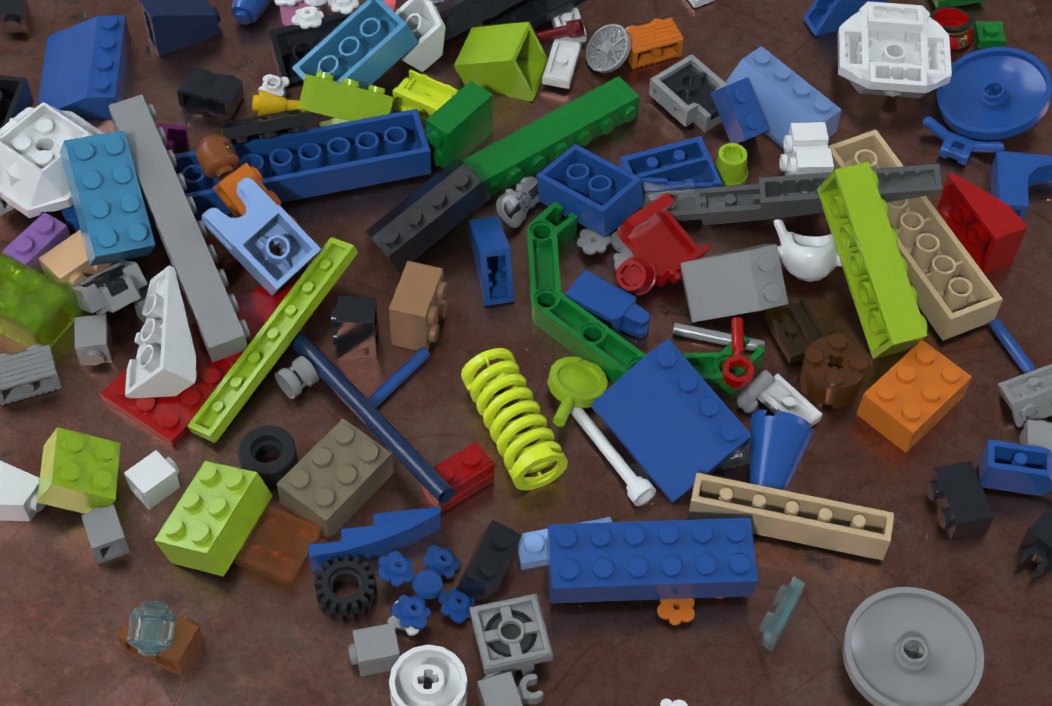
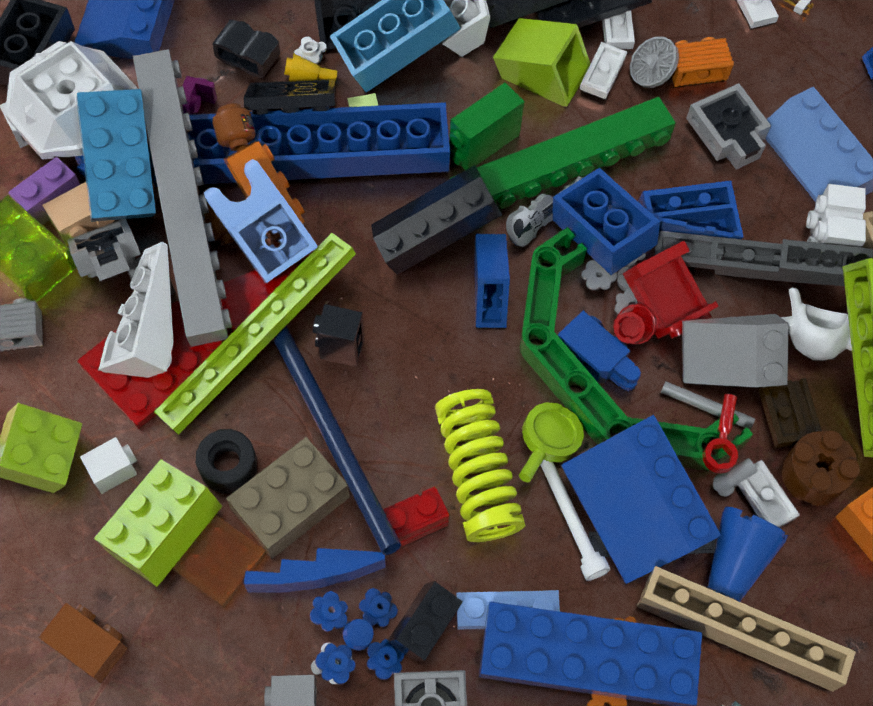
camera: 10 degrees right, 10 degrees up
light grey brick [74,314,112,365] -> none
light grey brick [81,504,130,564] -> none
clear light blue head [127,601,176,656] -> none
light grey wheel [275,356,319,399] -> none
lime brick [298,71,394,121] -> none
black tyre [314,554,377,621] -> none
blue bar [368,347,430,408] -> none
medium nougat brick [389,261,448,351] -> none
neon yellow hinge [393,69,458,124] -> none
dark red bar [535,19,584,42] -> none
blue brick [710,77,769,143] -> none
lime piece [714,143,748,187] -> none

